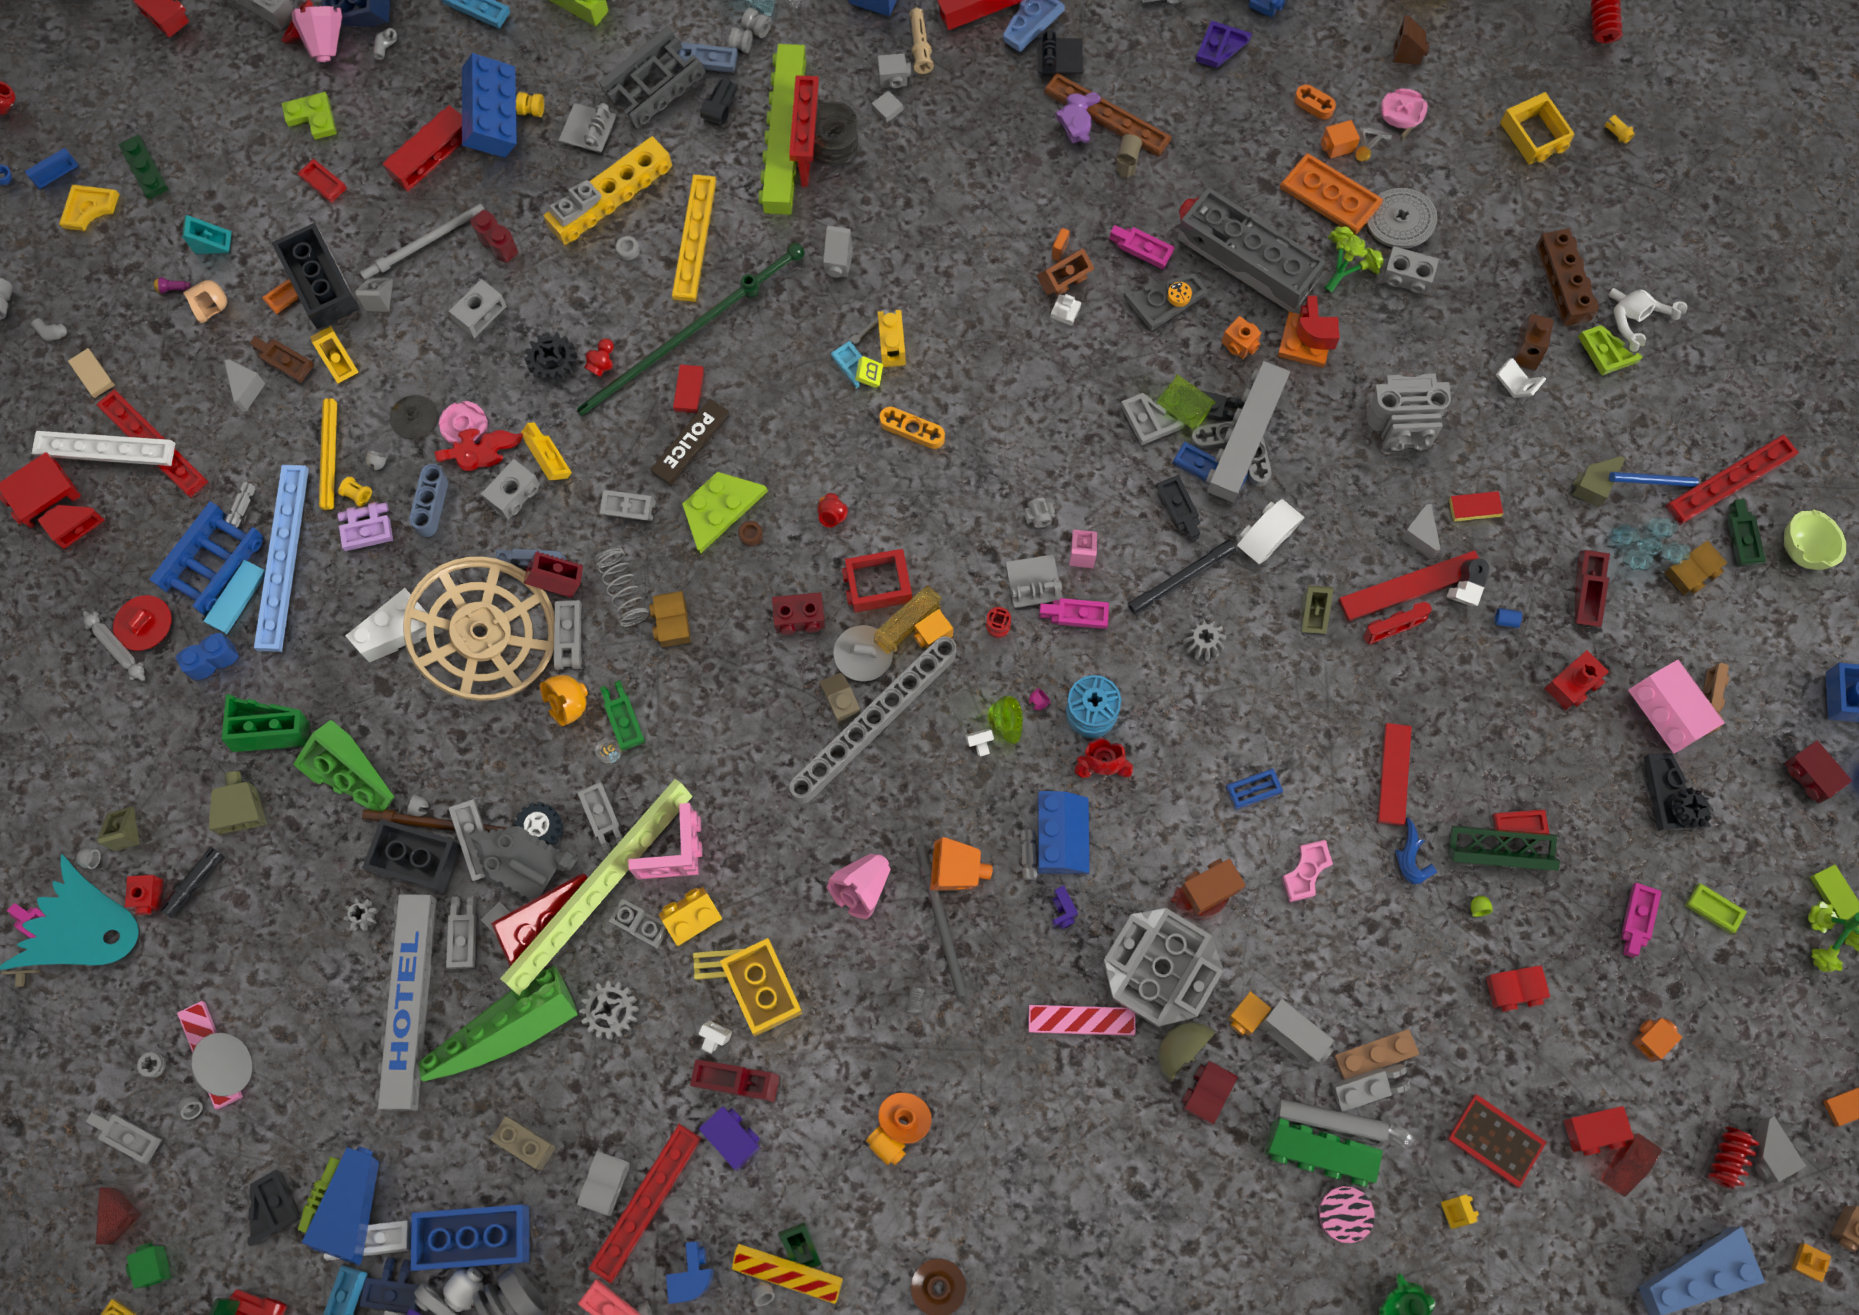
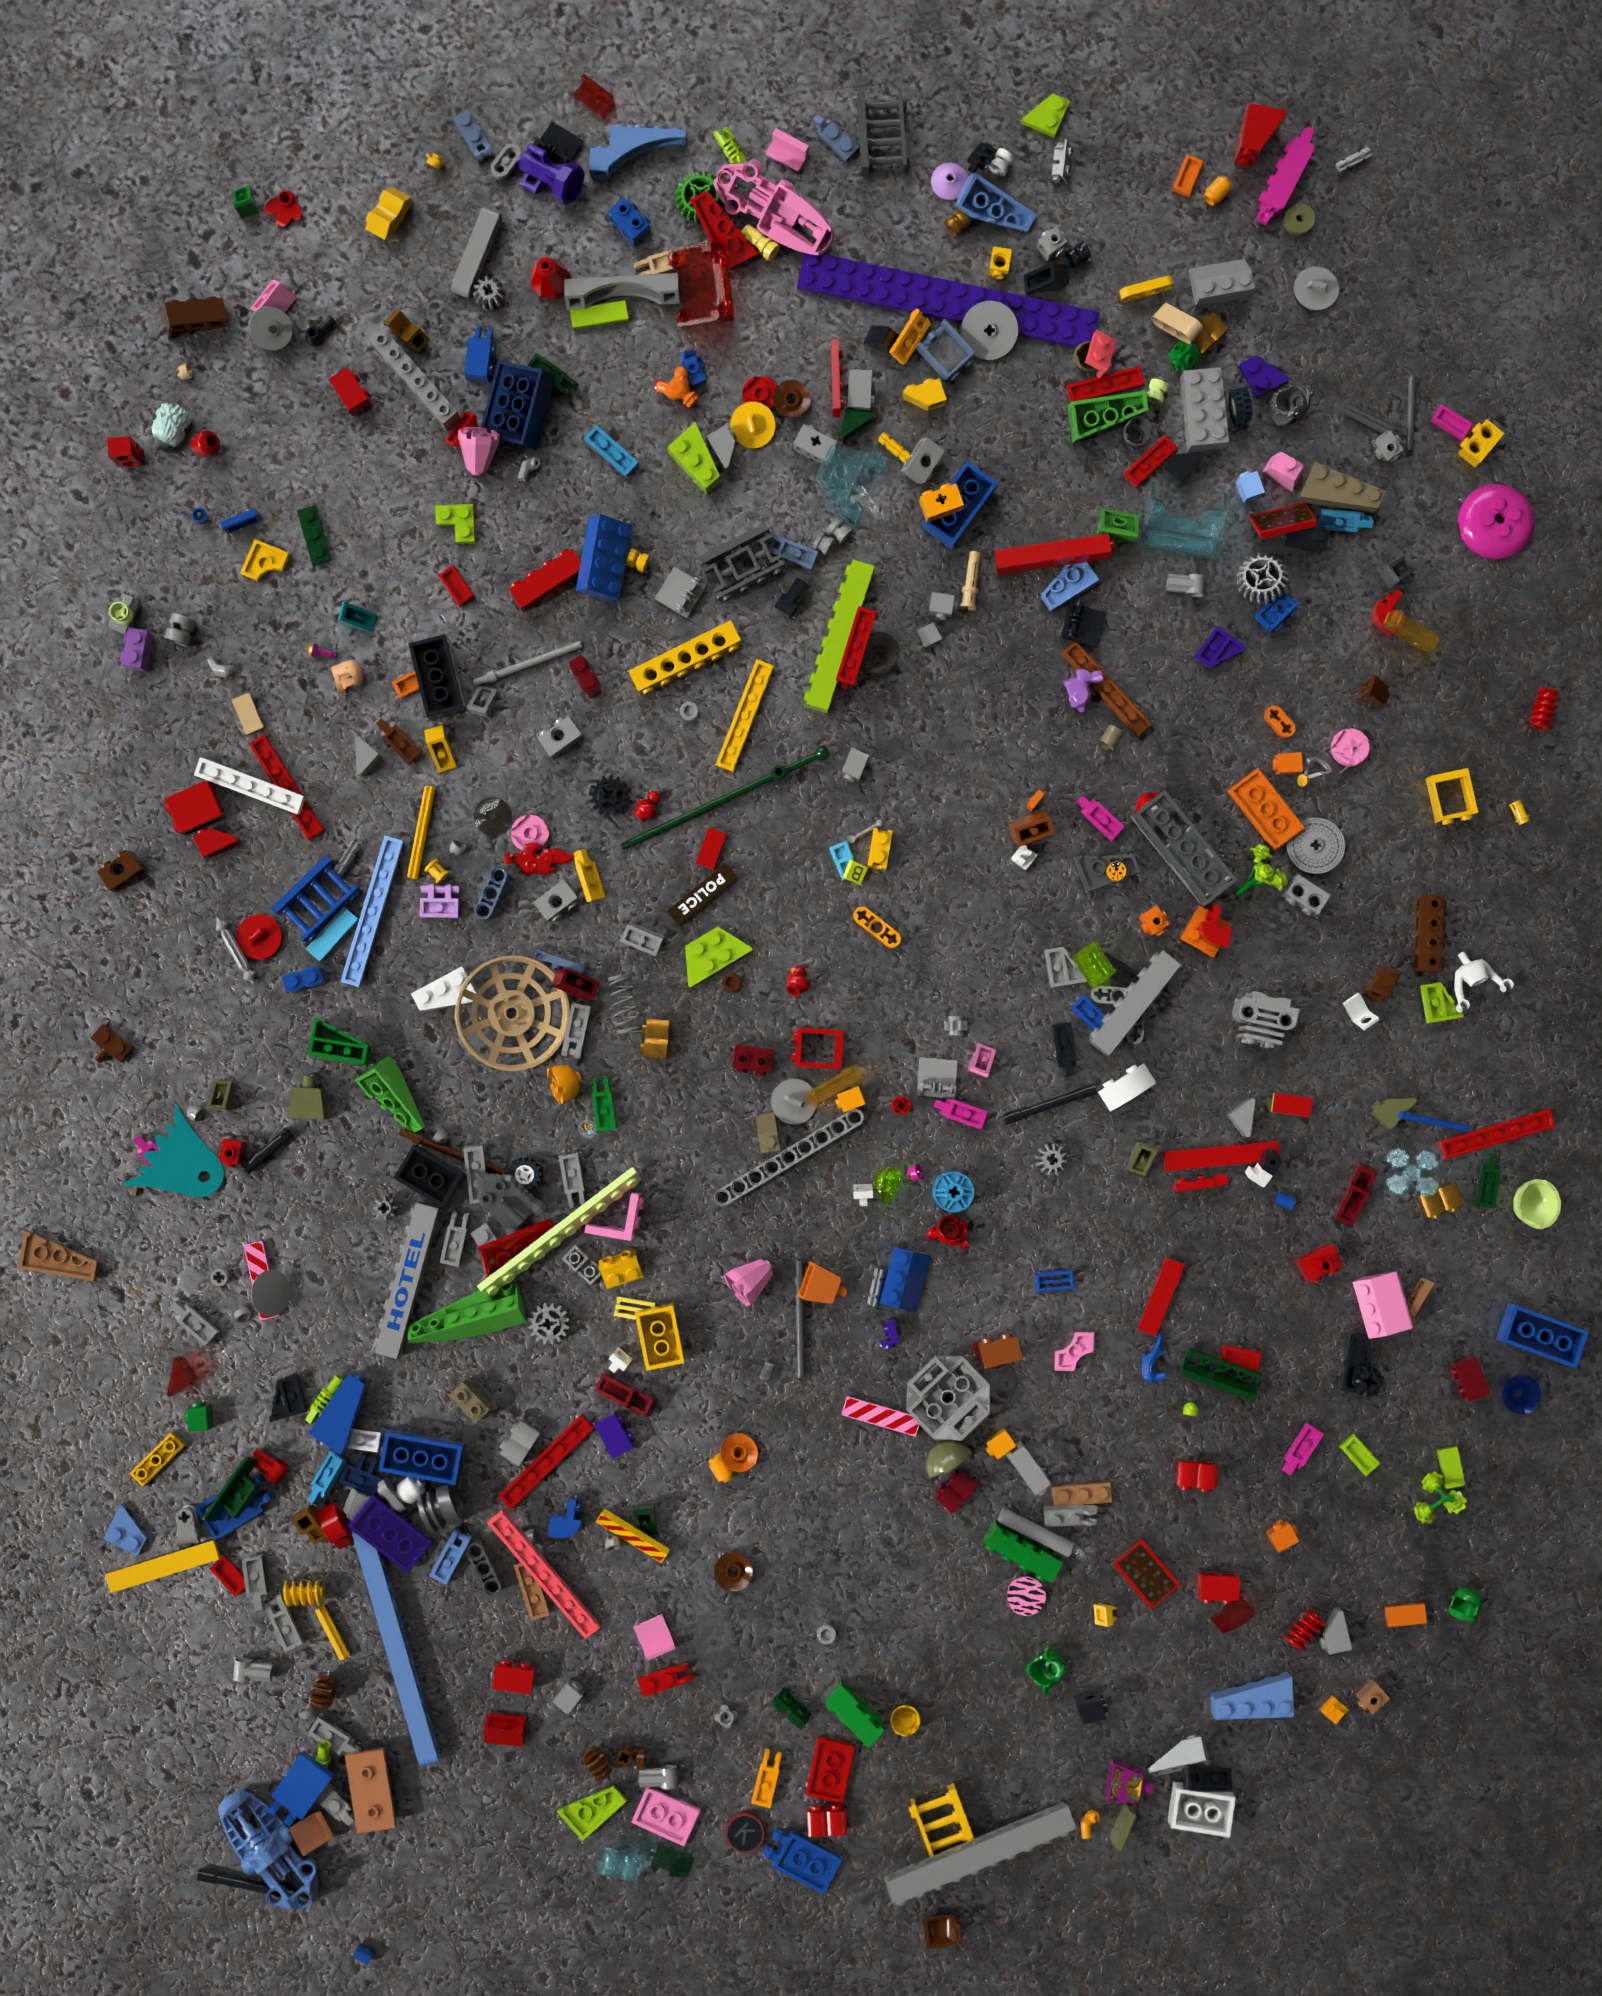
camera: 20 degrees right, 15 degrees up
light grey slope [549,180,601,227] -> none

